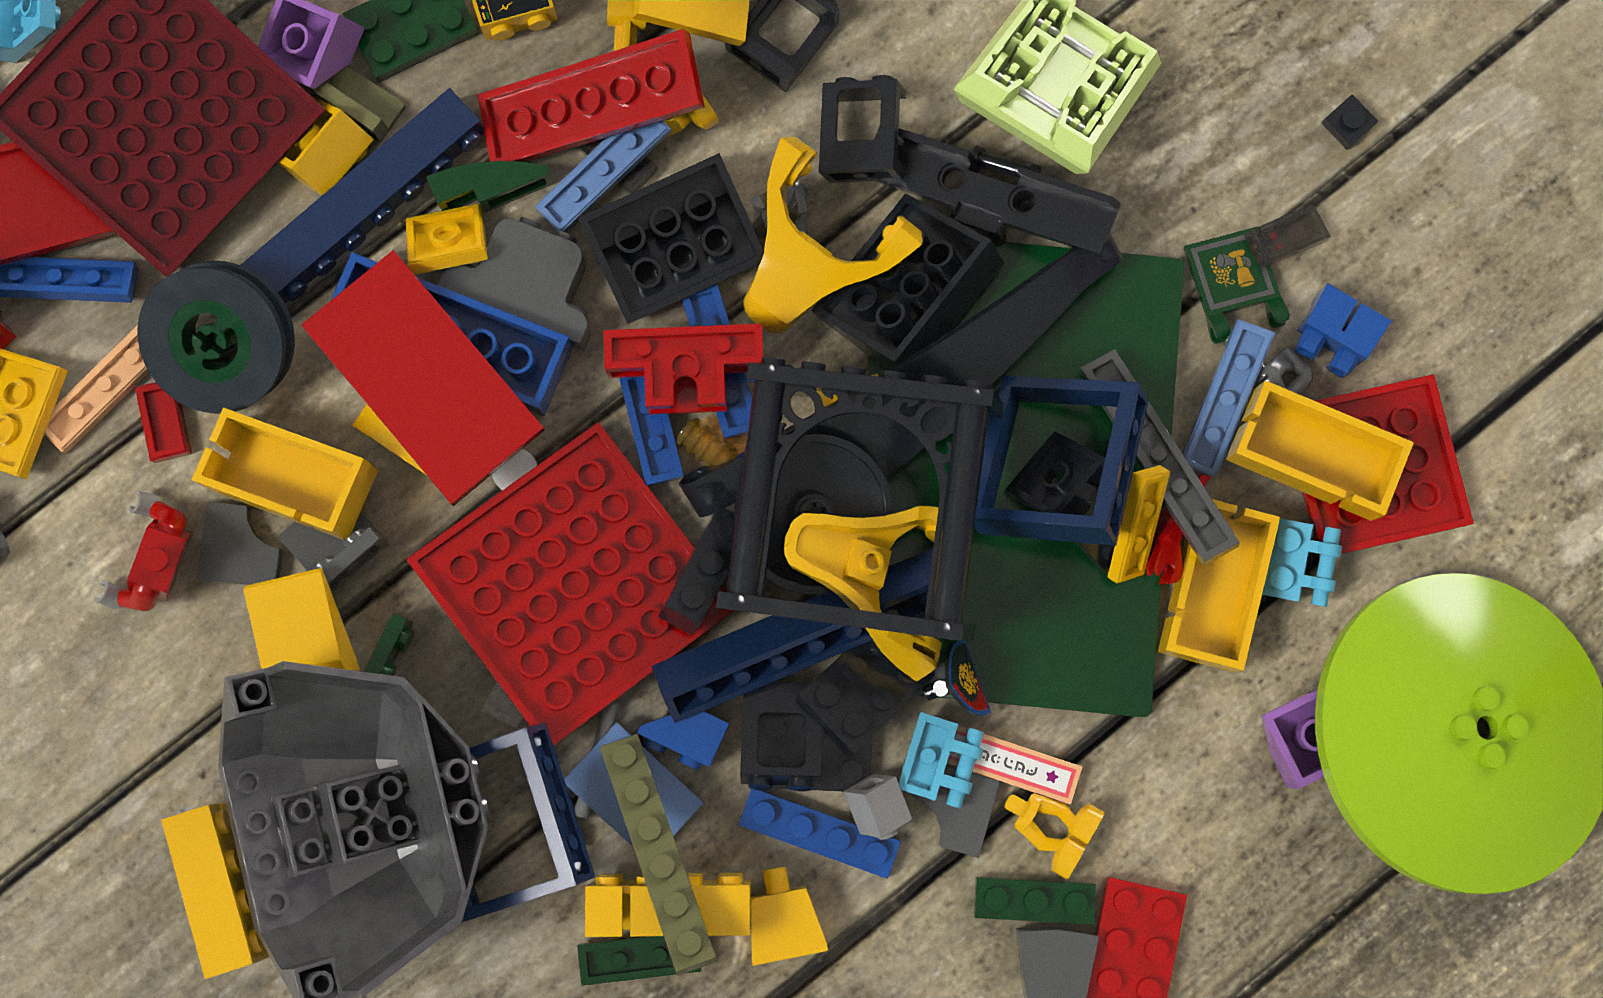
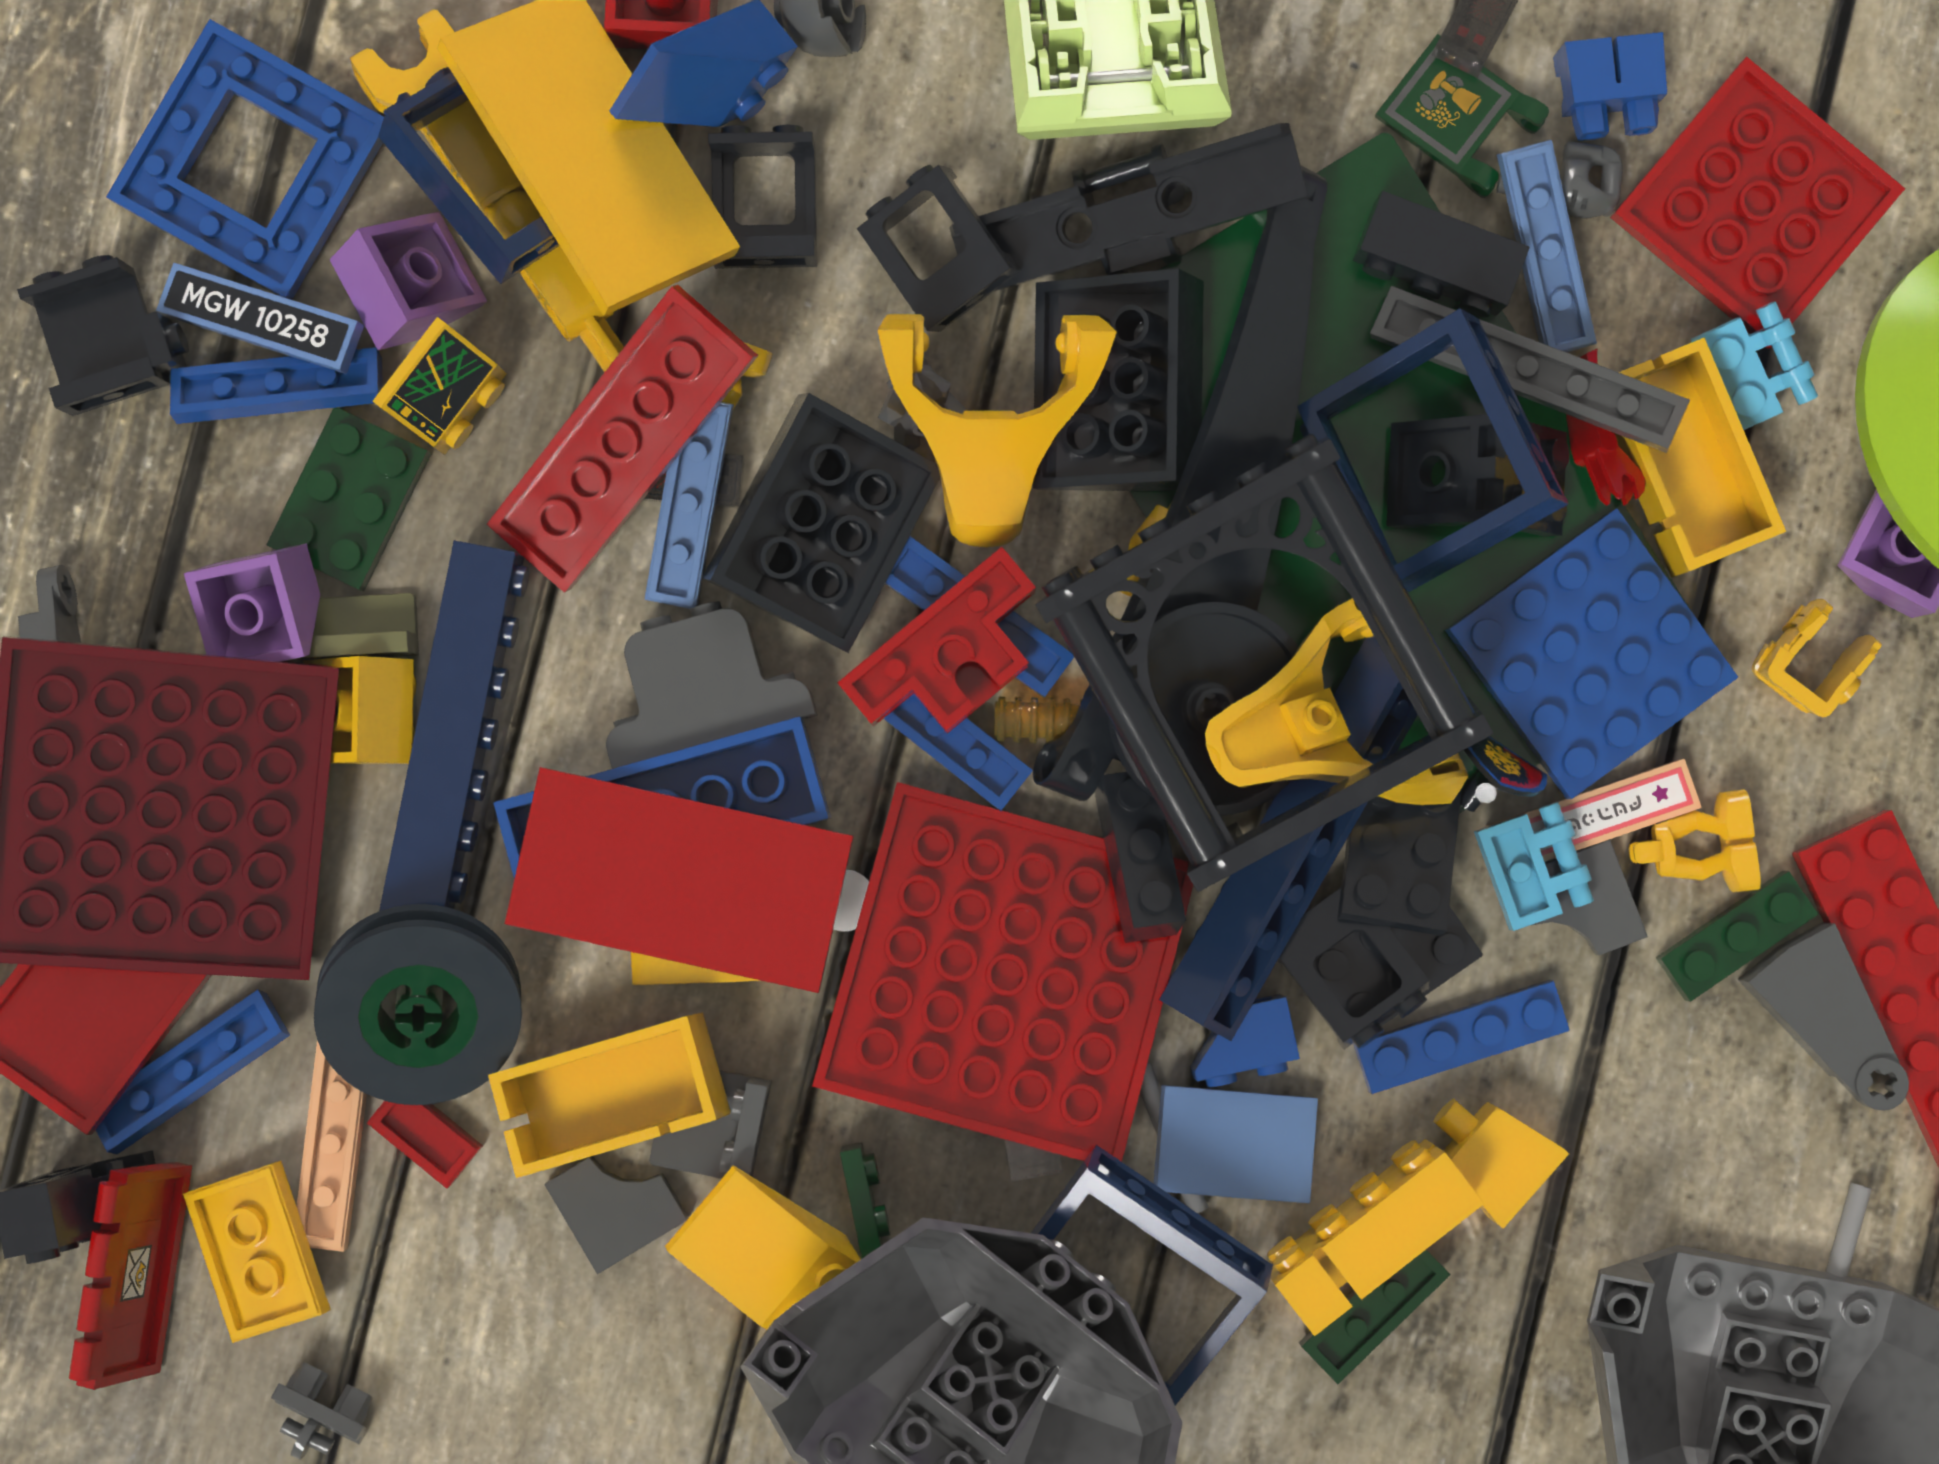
camera: 40 degrees left, 5 degrees up
red torso [94,490,193,611] -> none
yellow tile [406,203,488,275] -> none
dark green slope [426,161,555,213] -> none
olive plate [600,734,717,976] -> none
light grey brick [843,773,912,840] -> none
yellow tile [1107,465,1170,584] -> none
yellow piece [1226,381,1414,521] -> none
none -> black brick [1352,191,1530,317]
none -> blue plate [1445,508,1738,799]
none -> yellow piece [1752,599,1882,717]

